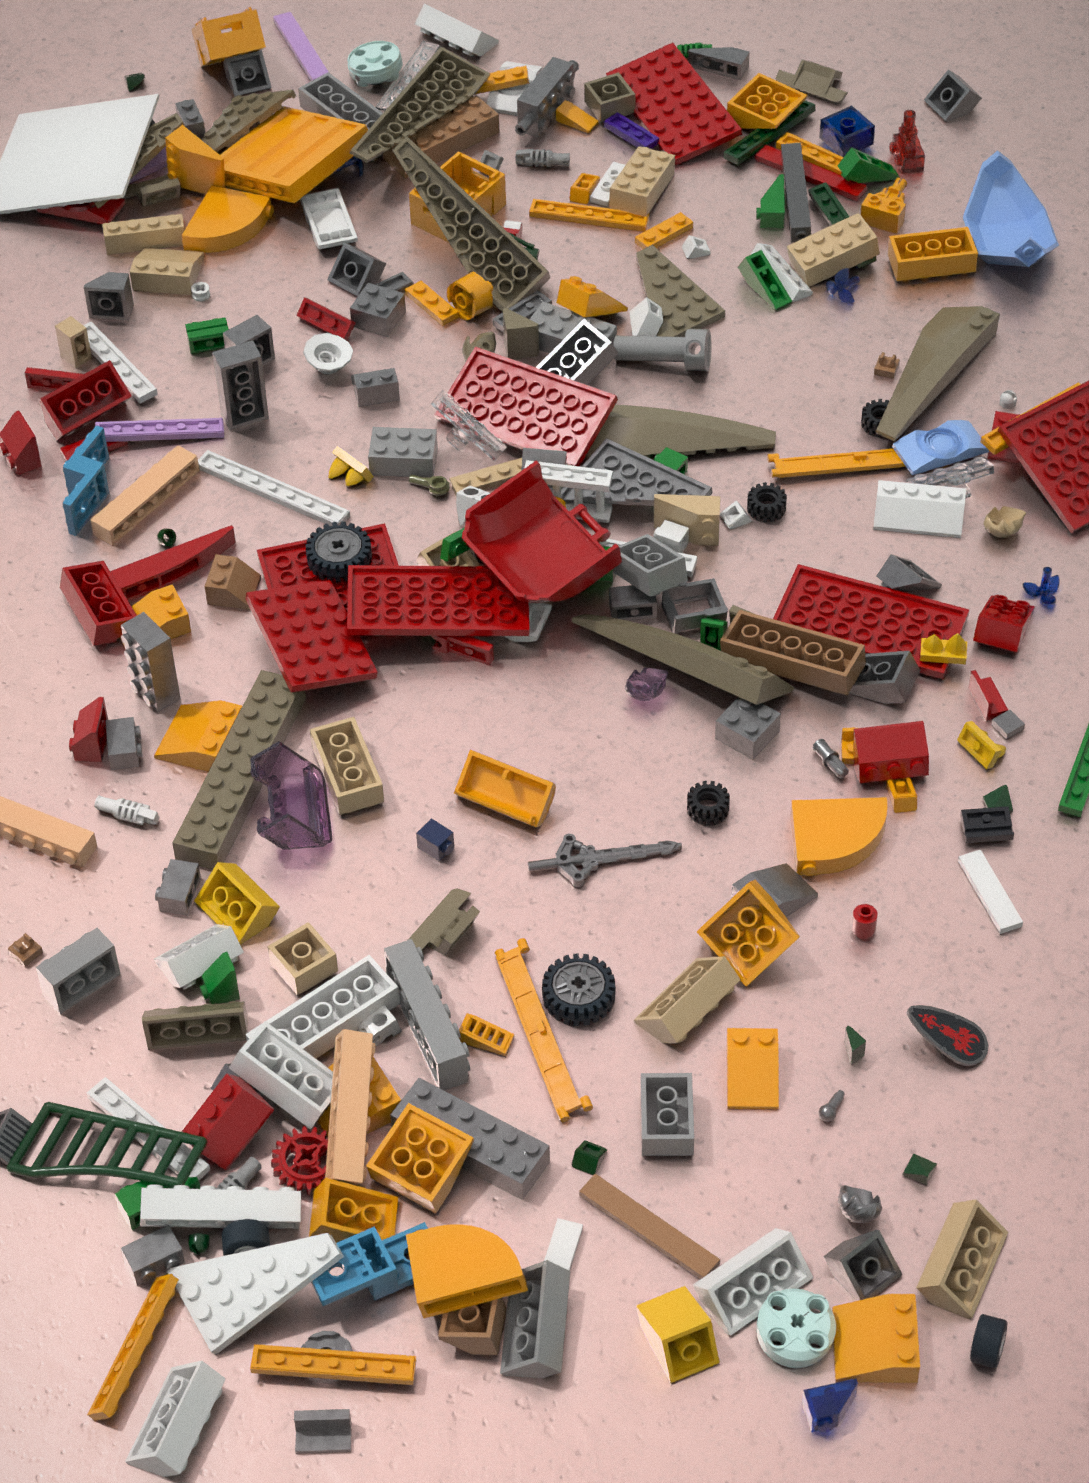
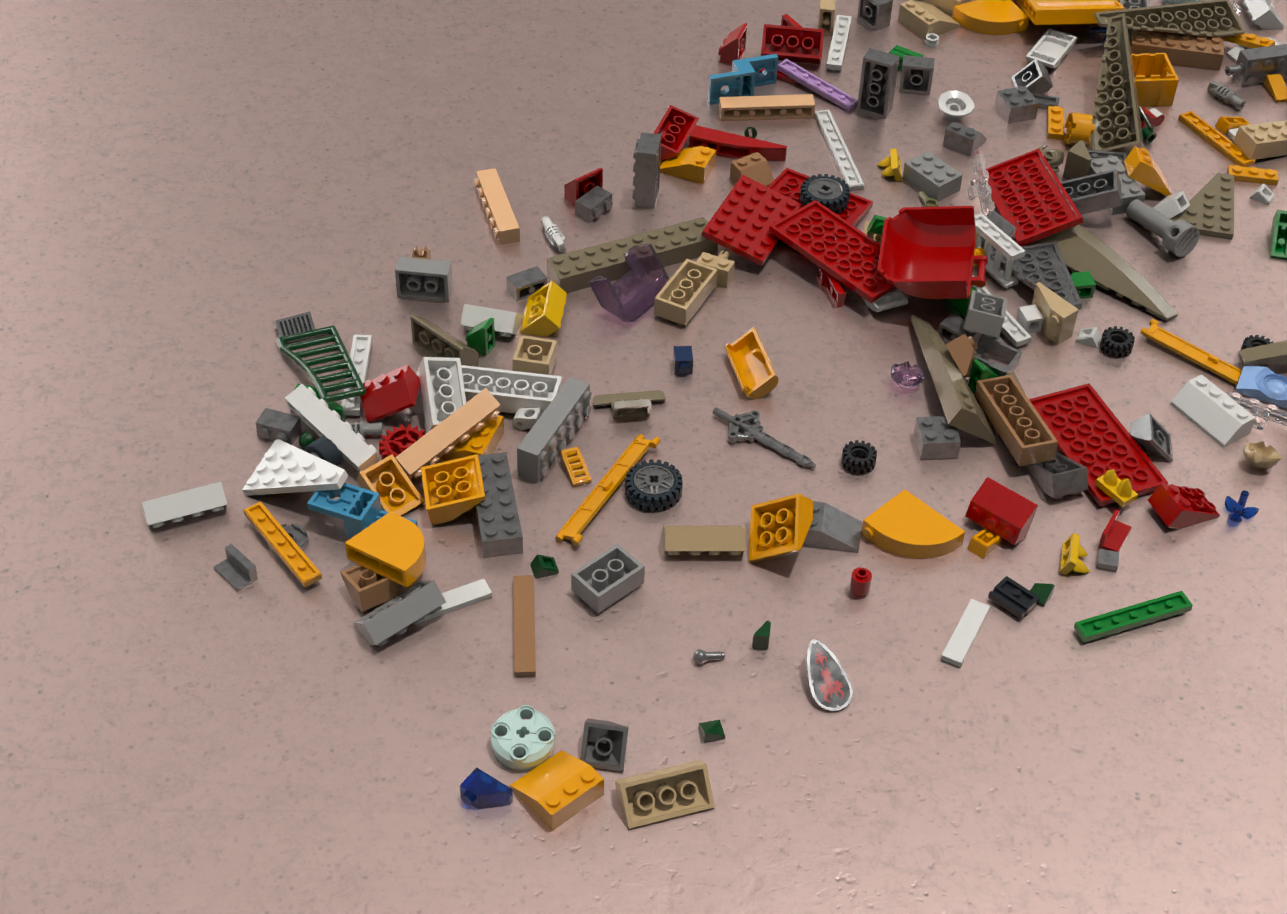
camera: 45 degrees right, 5 degrees down
light orange plate [87,1274,179,1421] -> none
light orange slope [154,700,242,772] -> none
red plate [296,297,356,341] -> none
light grey plate [480,150,504,171] -> none
yellow slope [636,1286,720,1383] -> none
white slope [693,1228,813,1336] -> none
light orange slope [726,1028,779,1110] -> none
flat silver axle [812,739,849,779] -> none
flat silver hair [838,1185,882,1223] -> none
black wheel [970,1314,1008,1368] -> none
none -> tan brick [696,249,735,288]
none -> medium nougat slope [945,334,978,380]

